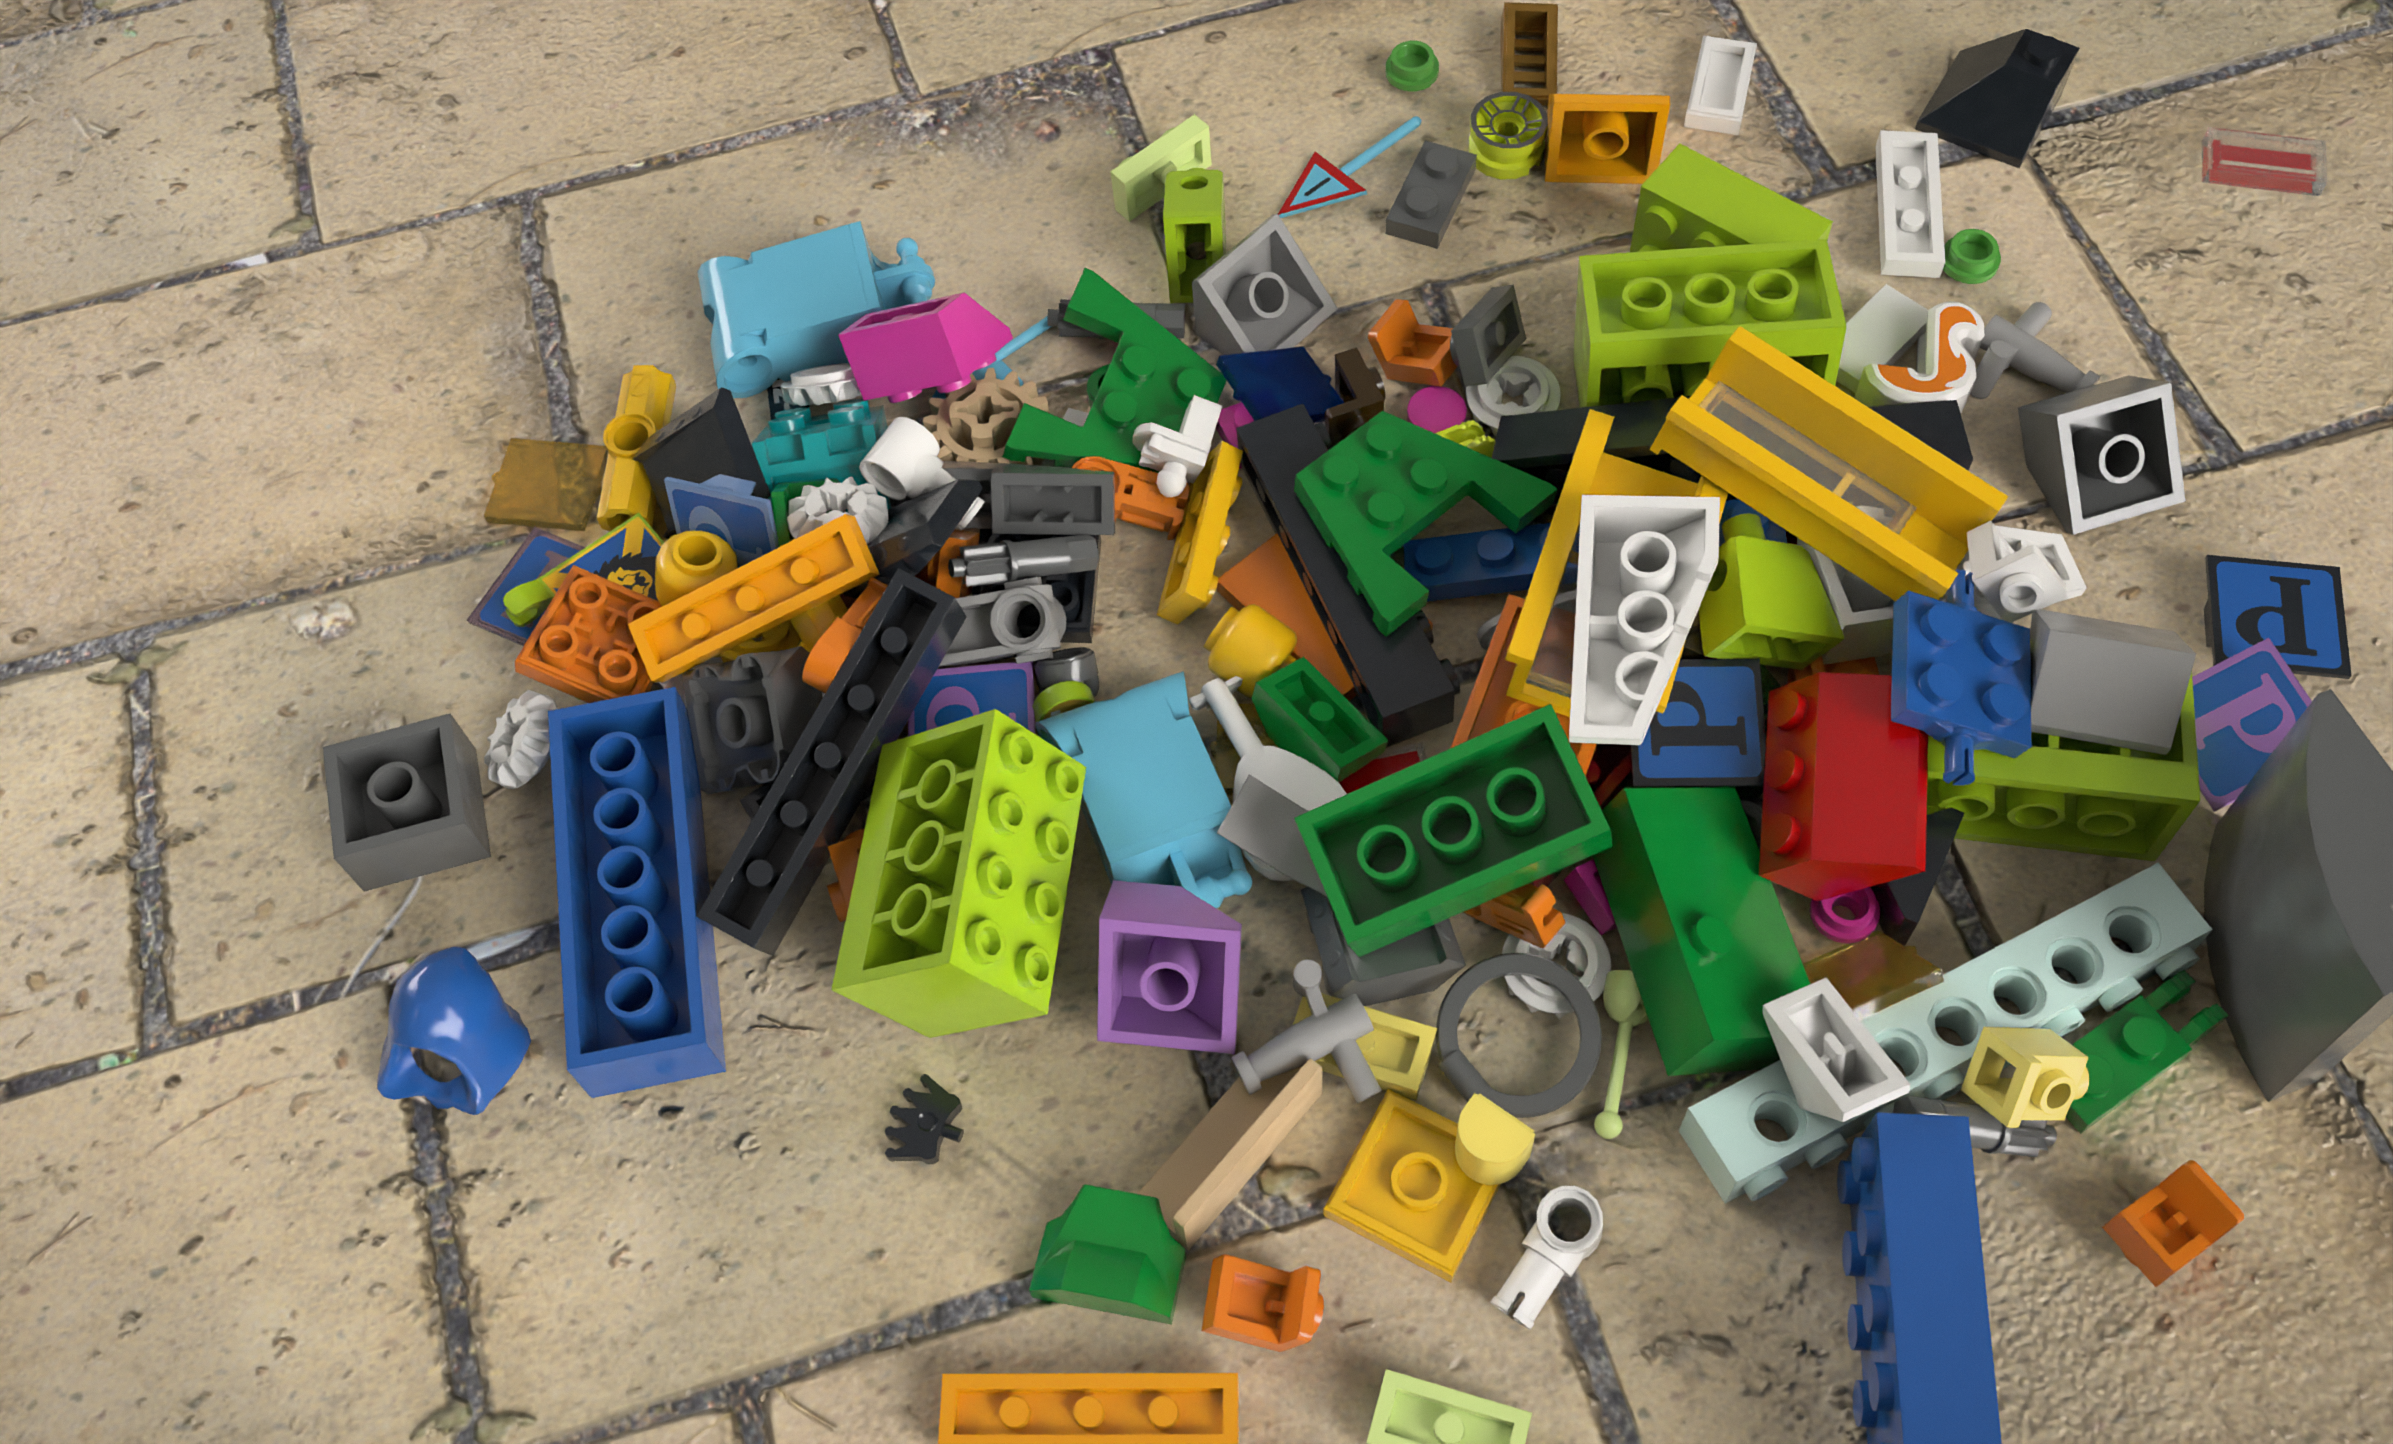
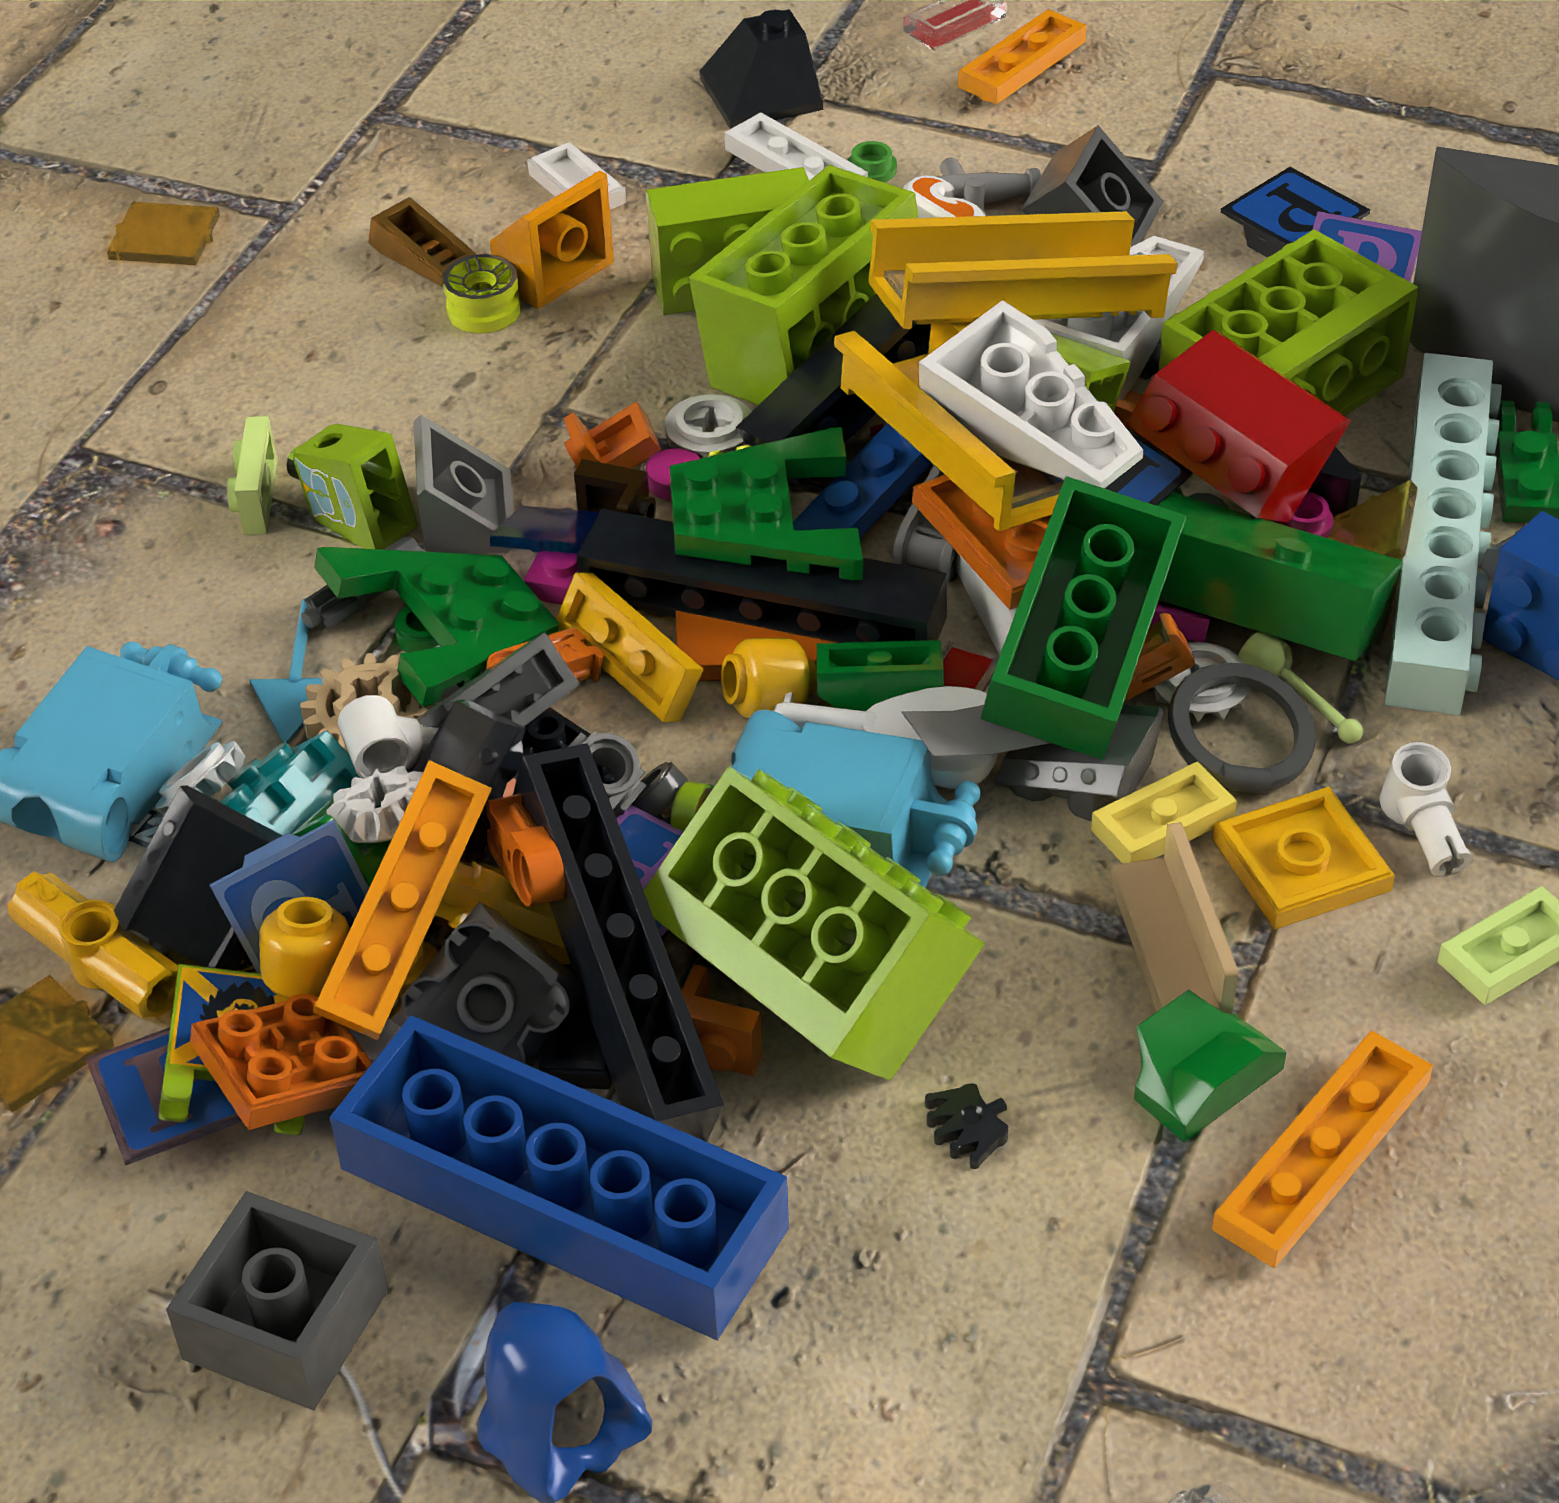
camera: 55 degrees left, 15 degrees down
white gear [484,690,557,789] -> none
dark pink slope [838,292,1013,403] -> none
dark grey piece [948,534,1099,587] -> none
medium lavender slope [1097,880,1242,1054] -> none
white piece [1133,395,1222,497] -> none
orange bracket [1201,1254,1324,1352] -> none
light grey piece [1231,959,1382,1103] -> none
medium azure piece [1278,116,1421,218] -> none
bright green plate [1385,40,1439,91] -> none
dark grey plate [1385,140,1477,249] -> none
dark grey plate [1450,284,1526,386] -> none
light yellow brick [1455,1093,1536,1185] -> none
white slope [1763,977,1910,1122] -> none
blue plate [1891,570,2032,785] -> none
light yellow brick [1960,1027,2089,1128] -> none
white bracket [1963,521,2067,623] -> none
light grey slope [2030,610,2196,755] -> none
none -> light orange plate [958,9,1087,105]

